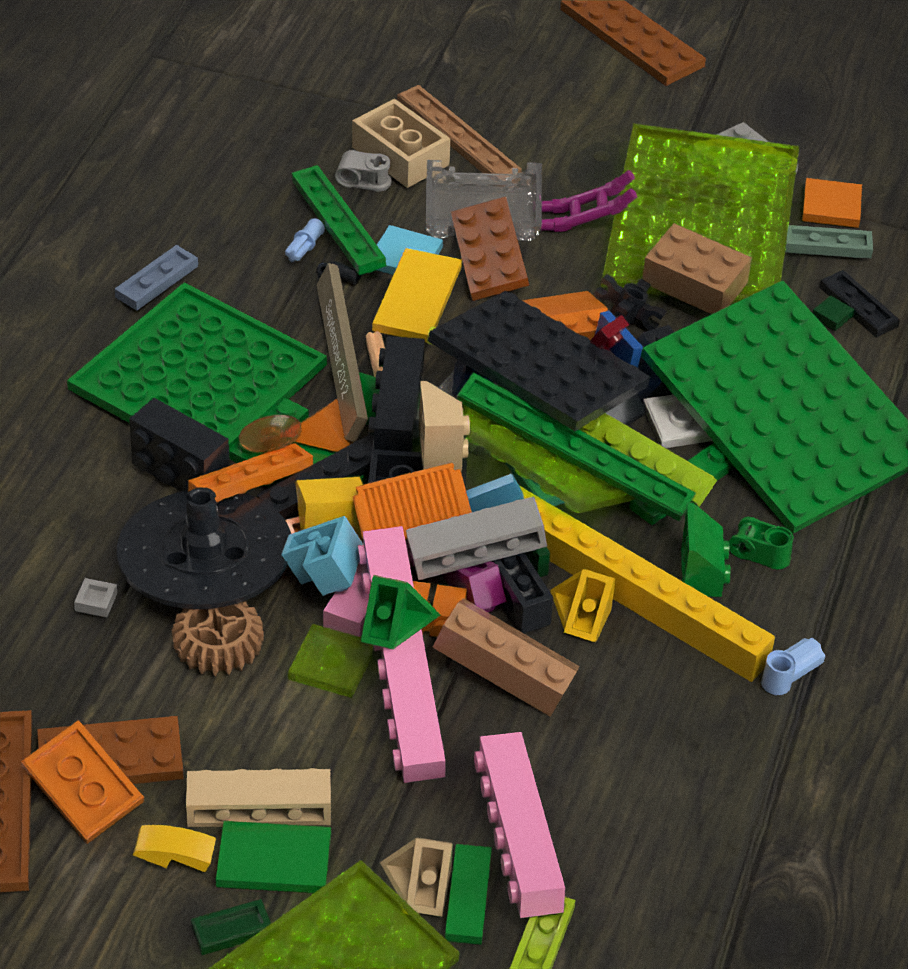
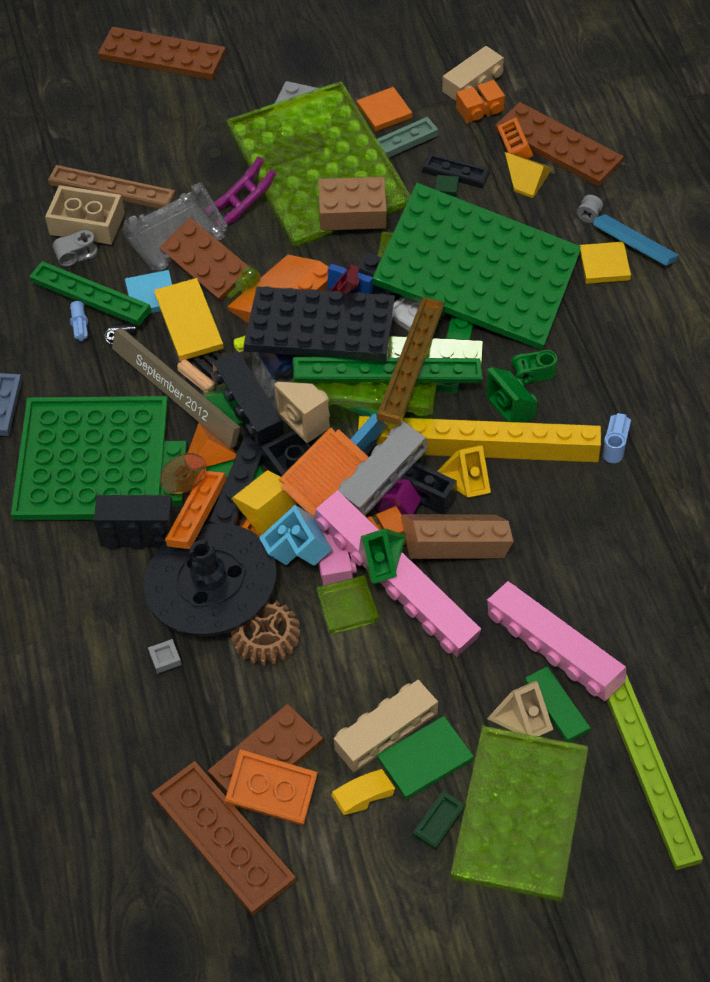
camera: 30 degrees left, 10 degrees up
black pin [593,274,667,331] -> none
none -> clear neon green piece [227,267,260,299]
none -> pearl gold tile [376,297,445,426]

